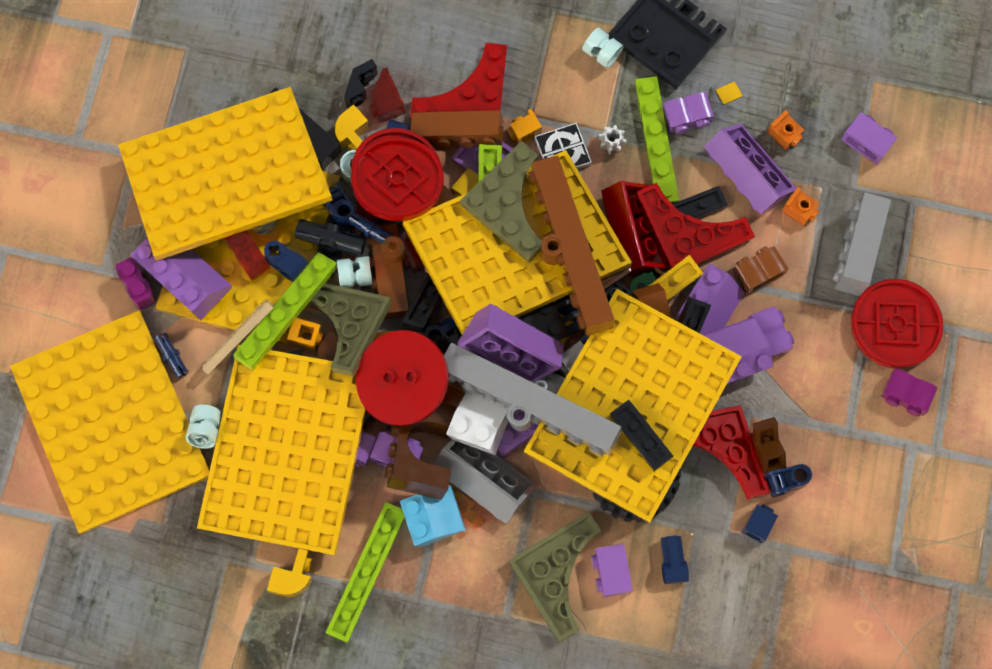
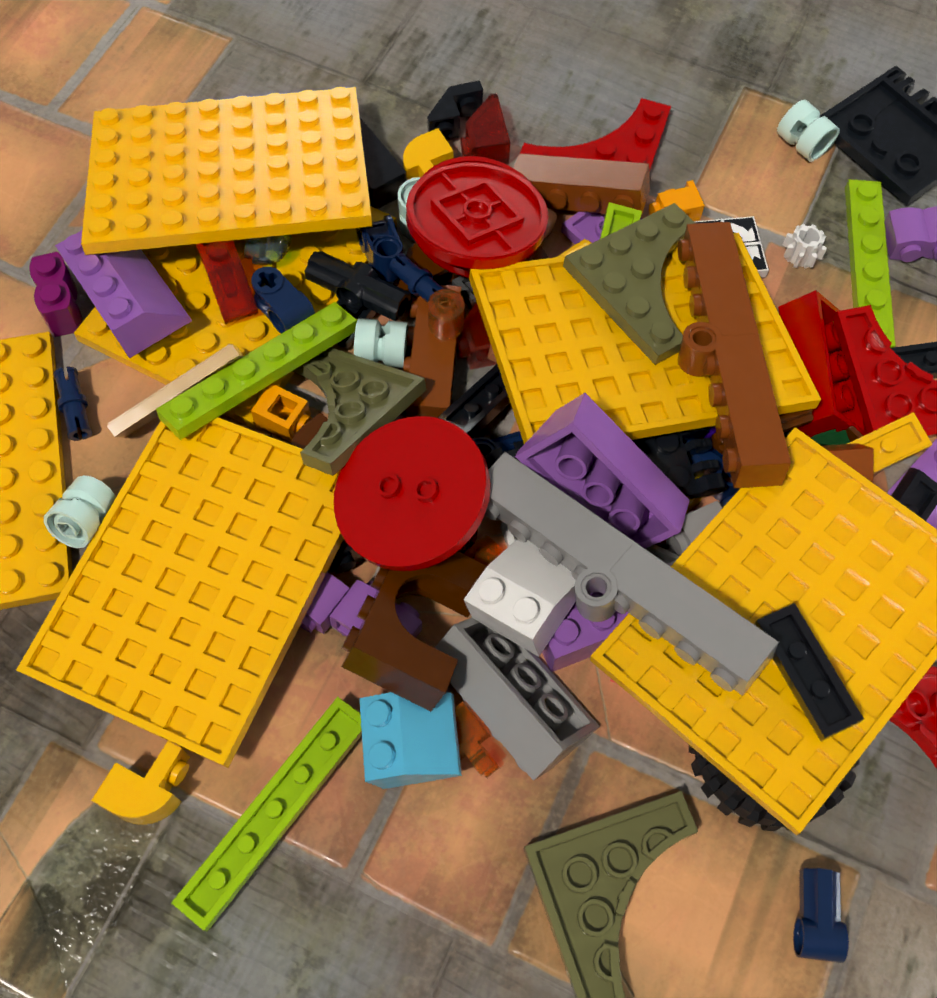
camera: 15 degrees right, 10 degrees down
medium lavender brick [591,544,633,598] -> none

